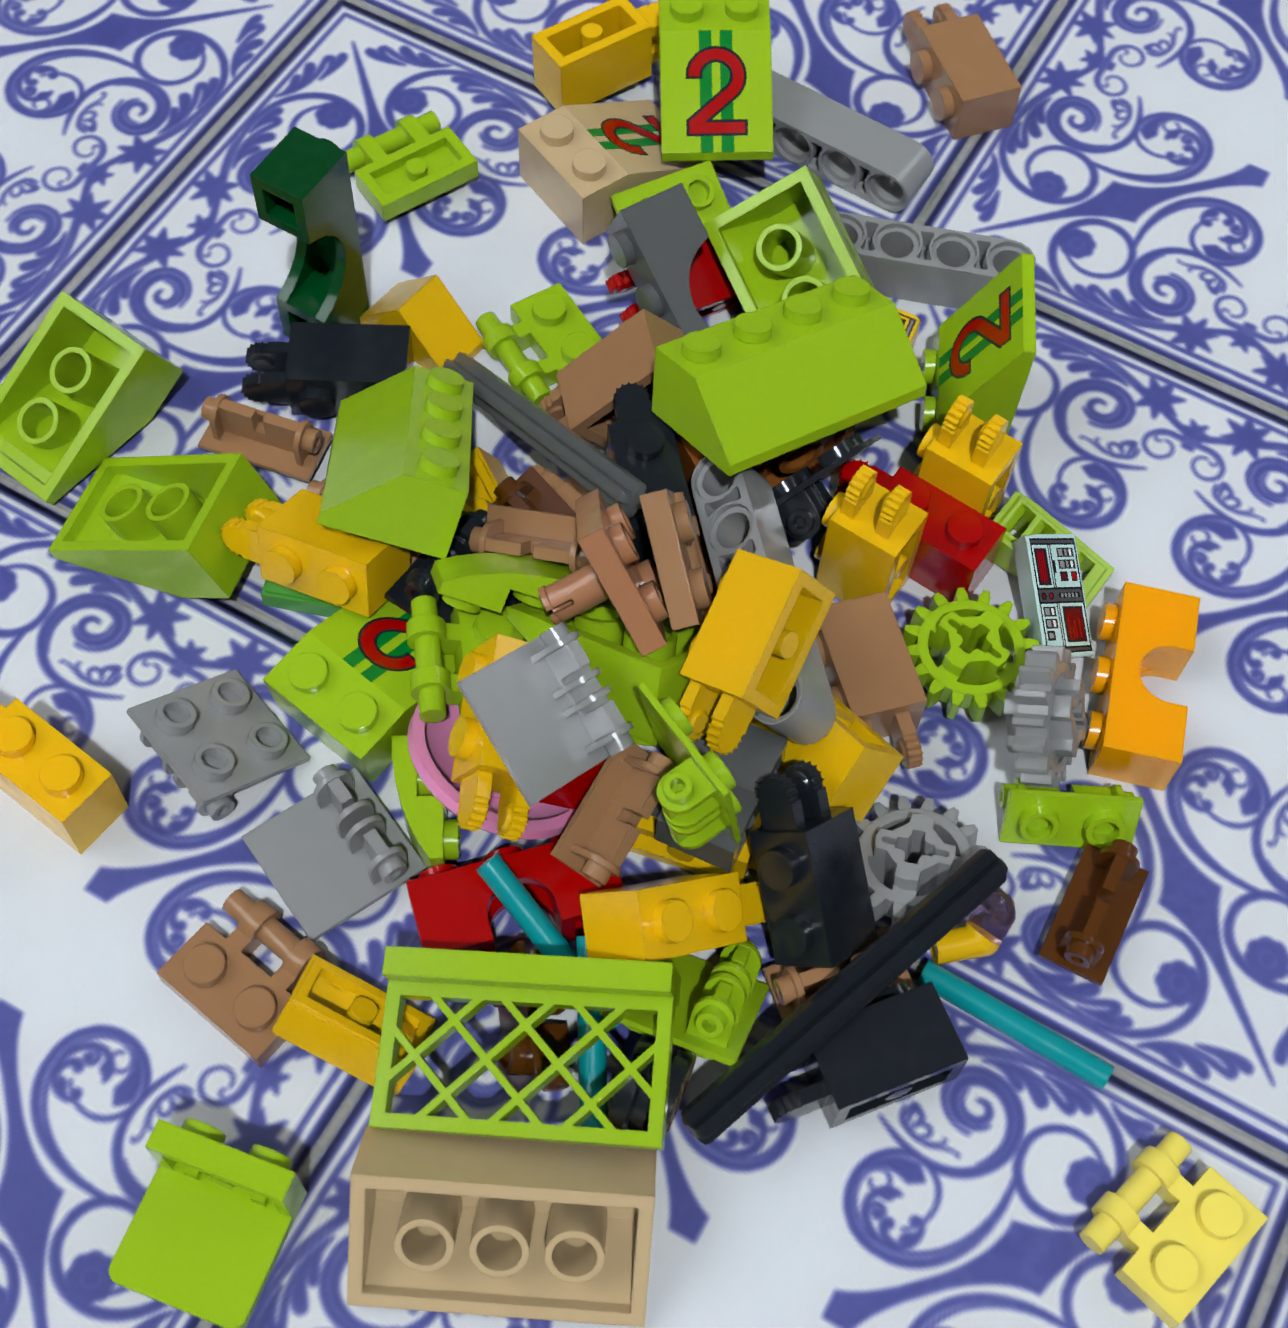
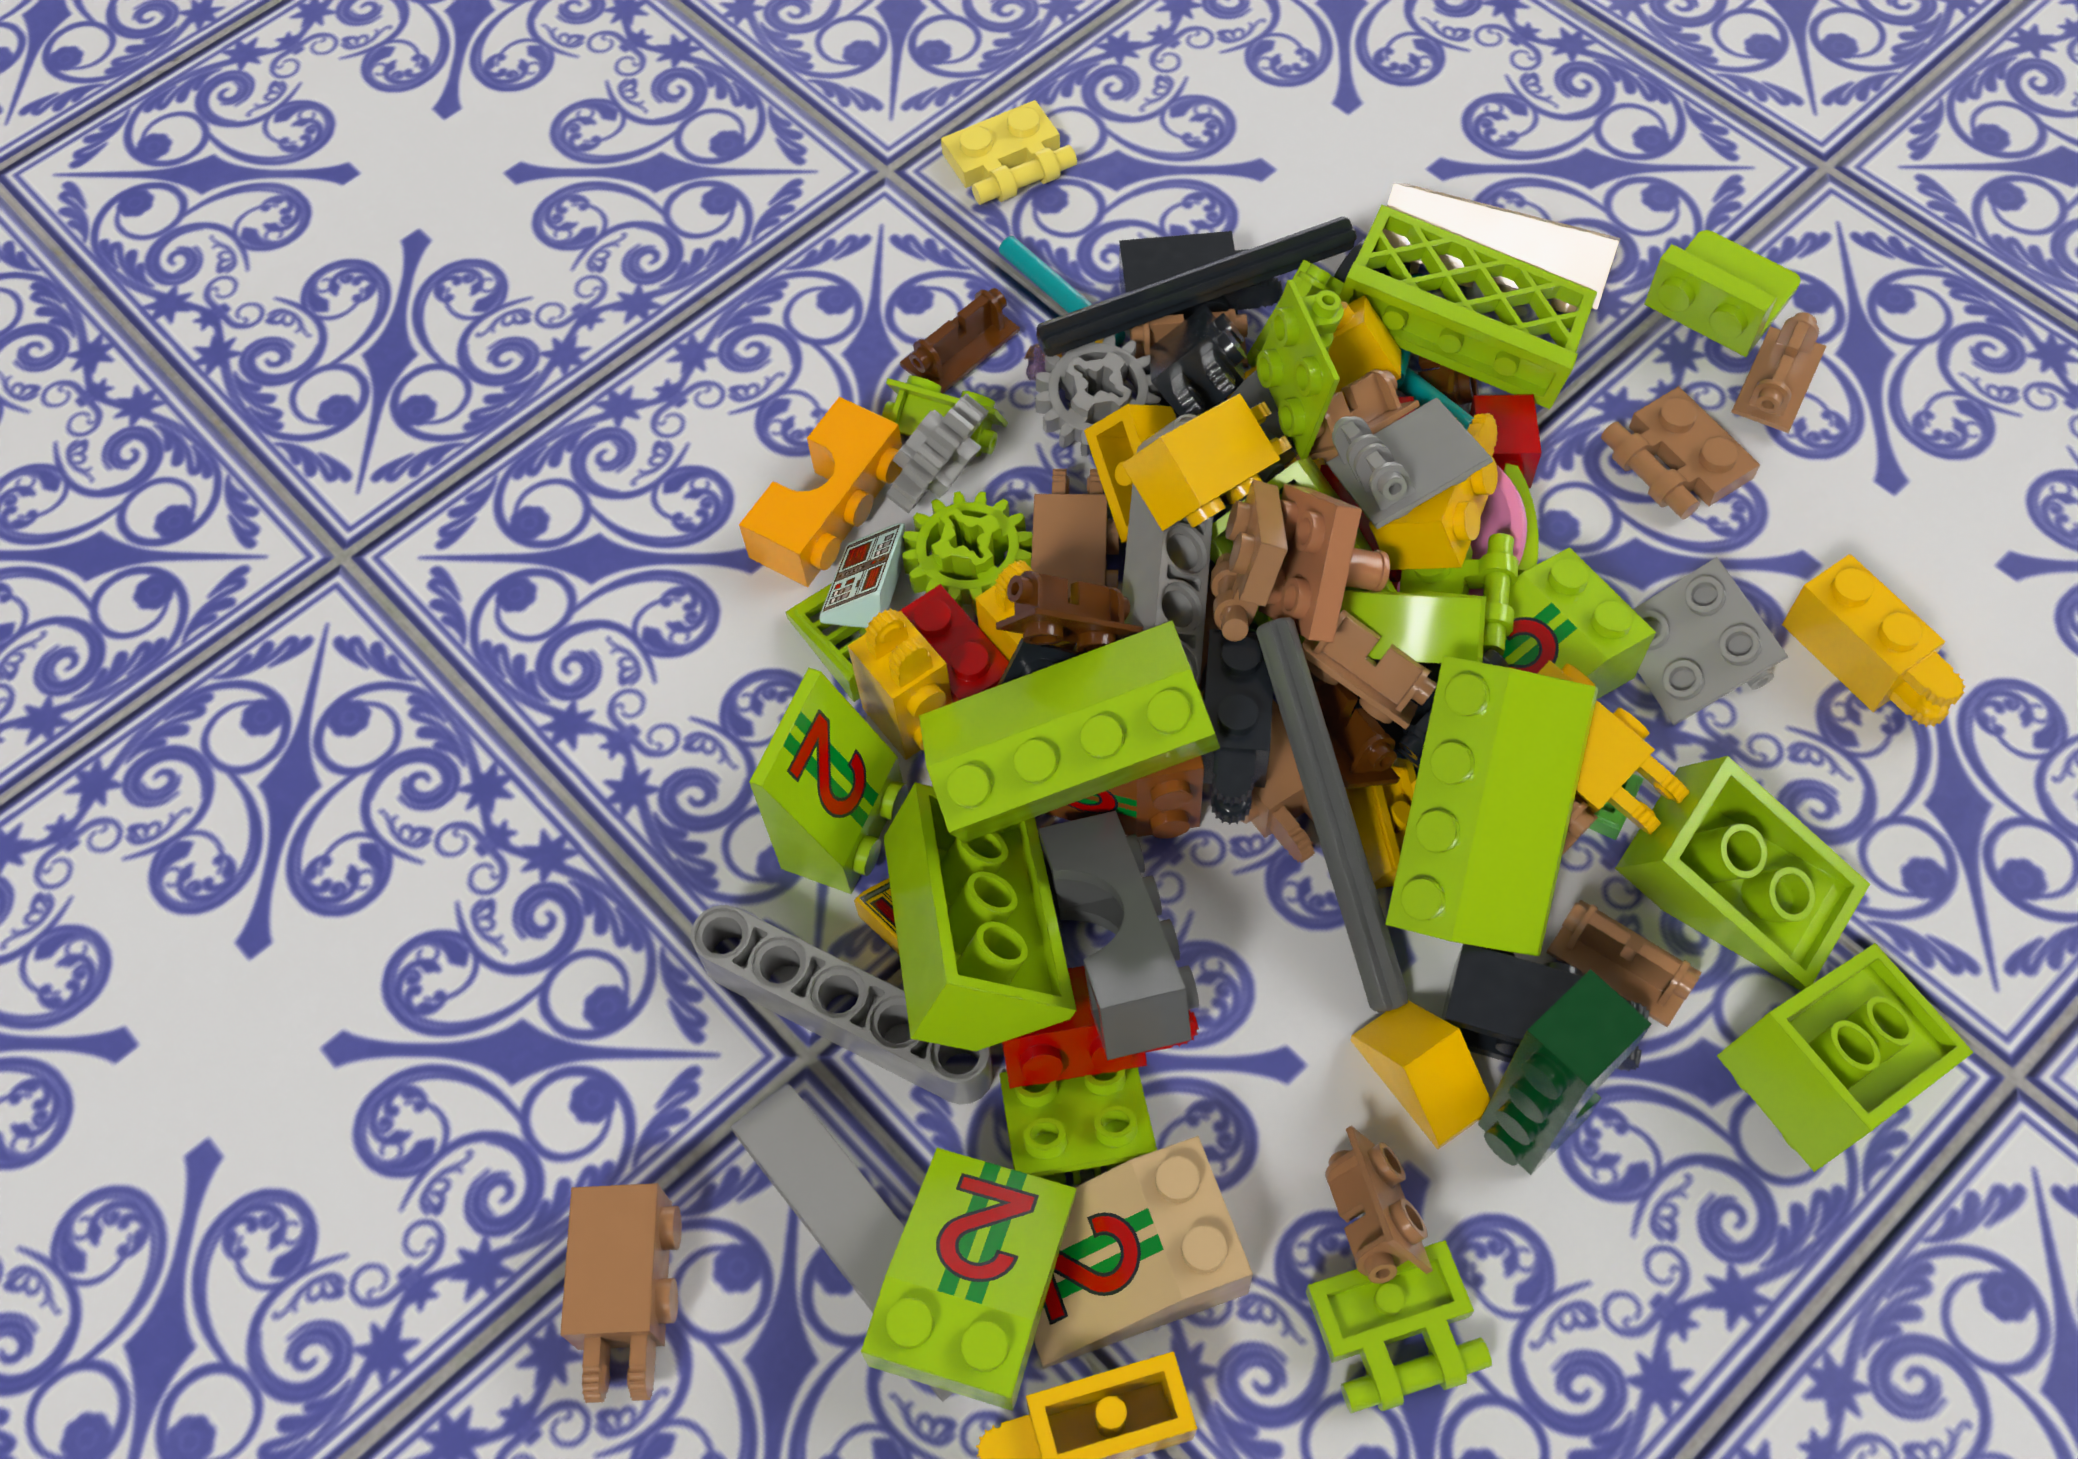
camera: 155 degrees left, 0 degrees up
light grey hinge [241,764,427,941] -> none
yellow slope [272,954,436,1096] -> none
lime plate [476,282,602,407] -> none
medium nougat hinge [539,308,684,448] -> none
none -> reddish brown hinge [996,571,1143,653]
none -> medium nougat hinge [1325,1125,1433,1284]
none -> medium nougat hinge [1731,312,1826,433]

